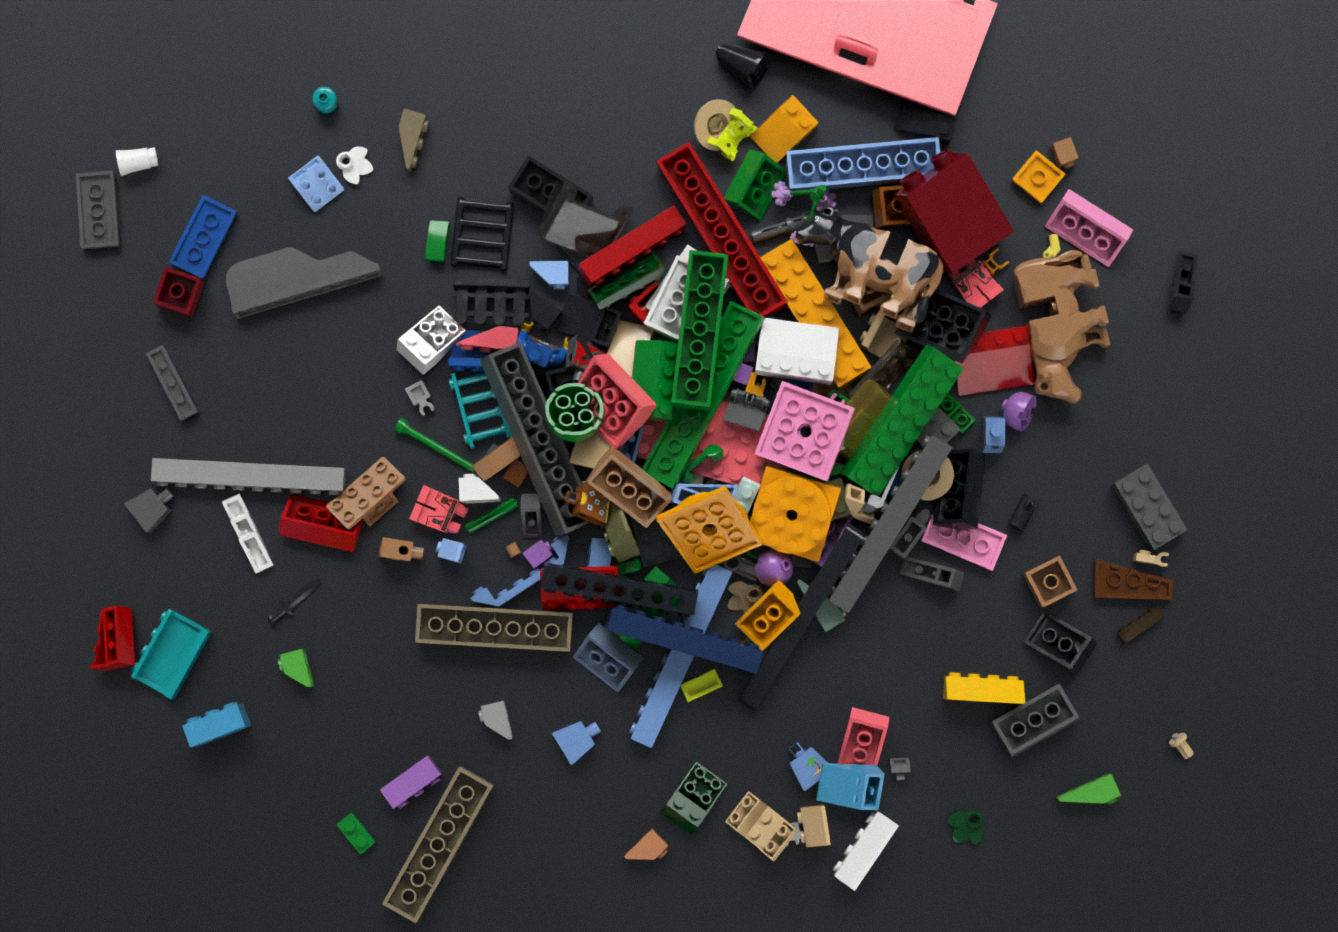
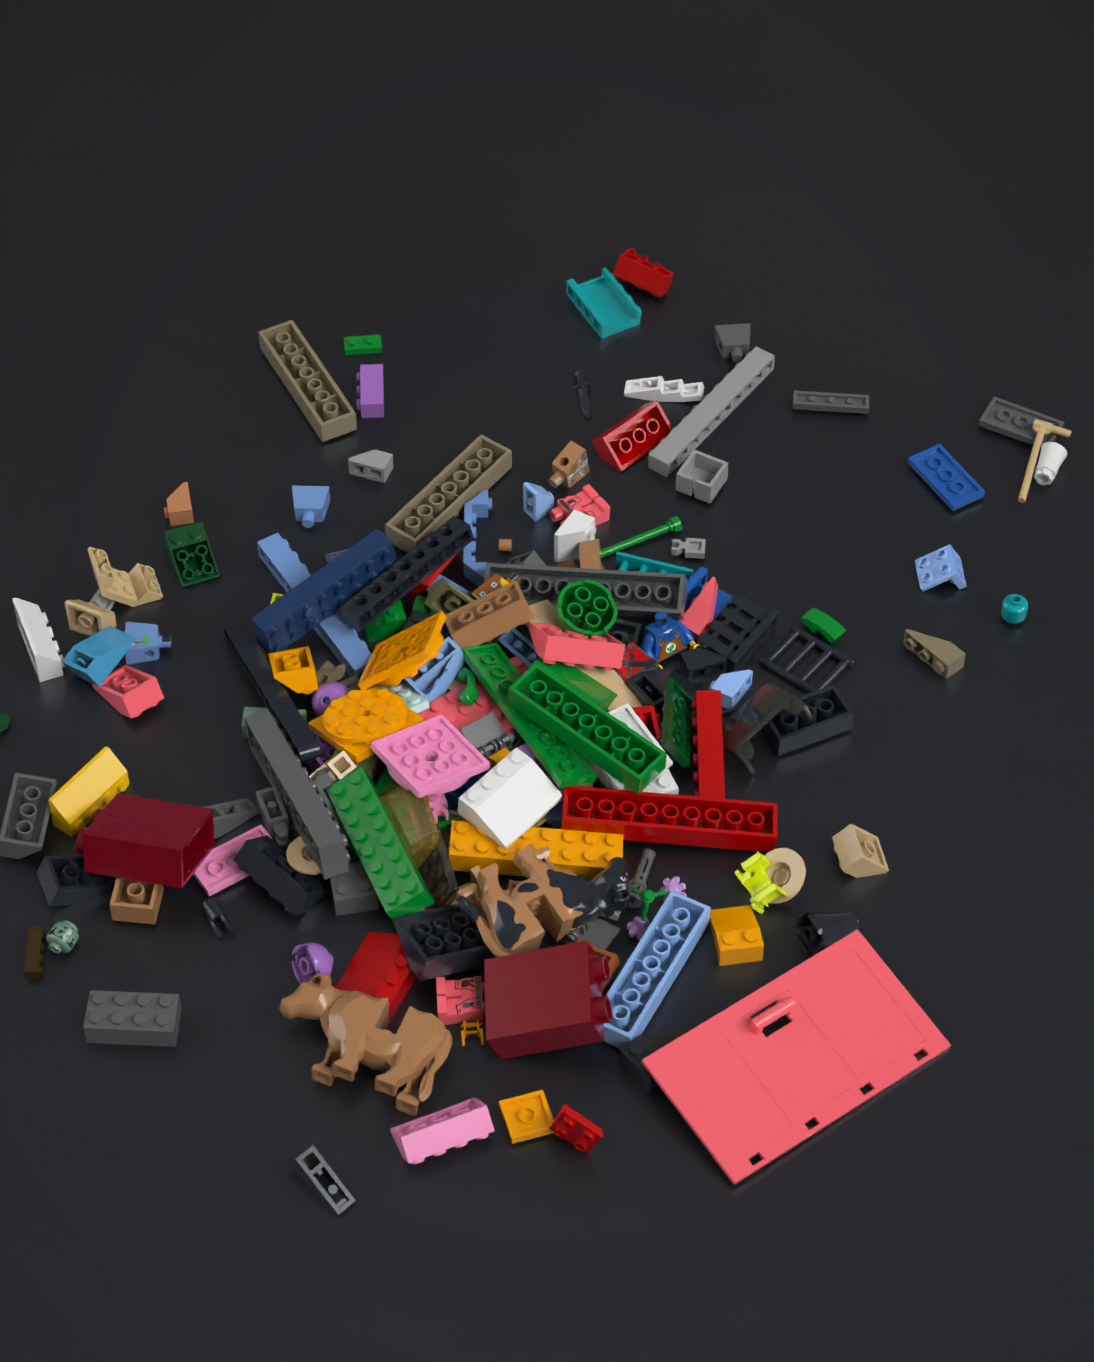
camera: 120 degrees right, 35 degrees down
dark red brick [152,267,205,318] -> none
dark azure brick [182,702,251,747] -> none
dark grey piece [226,247,383,319] -> none
bright green slope [278,649,314,687] -> none
medium nougat bracket [326,457,406,530] -> none
white plate [336,147,373,184] -> none
white slope [396,306,466,375] -> none
green axle [465,498,518,533] -> none
medium lavender brick [523,540,554,569] -> none
green slope [724,149,787,221] -> none
dark grey tile [889,758,911,780] -> none
green slope [939,393,976,435] -> none
medium blue torso [982,417,1005,453] -> none
light yellow arm [1043,234,1061,258] -> none
medium nougat brick [1050,137,1079,169] -> none
reddish brown wing [1094,559,1173,600] -> none
tan plate [1133,550,1169,567] -> none
none -> sand green head [46,920,79,954]
none -> dark red brick [76,793,215,888]
none -> red bracket [549,1104,604,1154]
none -> light grey piece [676,450,729,503]
none -> tan slope [832,824,889,878]
none -> tan bar [1018,419,1072,503]

